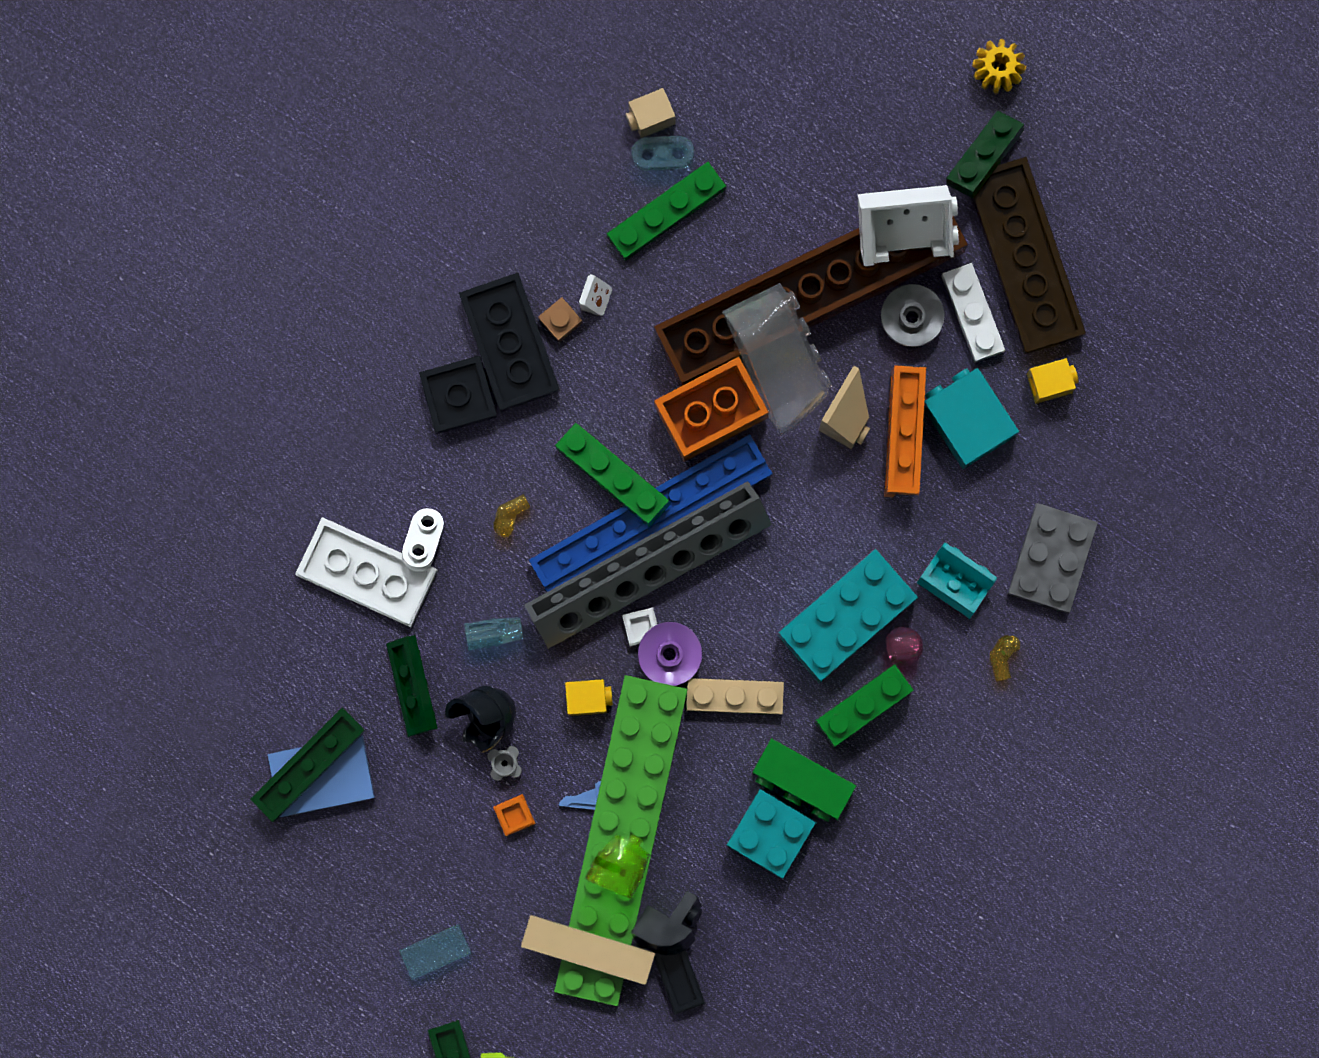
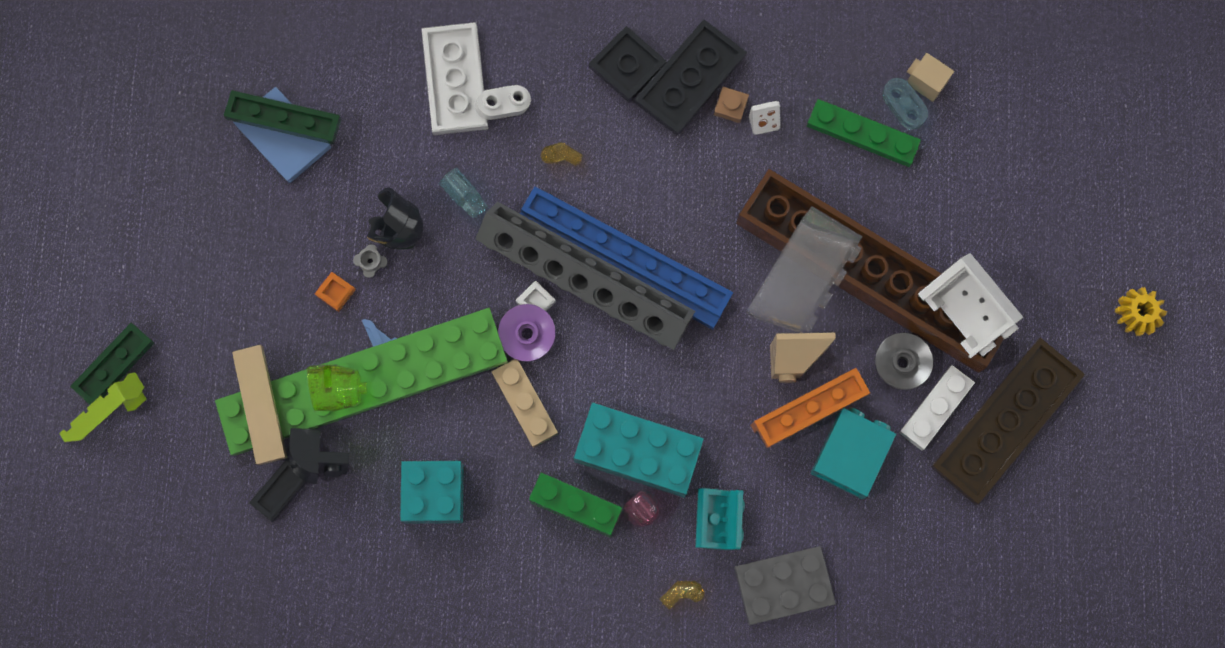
camera: 50 degrees right, 5 degrees down
dark green plate [386,635,438,737] -> none
clear light blue tile [399,924,472,980] -> none
green plate [555,423,671,527] -> none
yellow brick [565,679,613,716] -> none
orange brick [654,357,769,462] -> none
green brick [752,738,856,822] -> none
dark green plate [946,110,1024,198] -> none
yellow brick [1027,358,1079,404] -> none

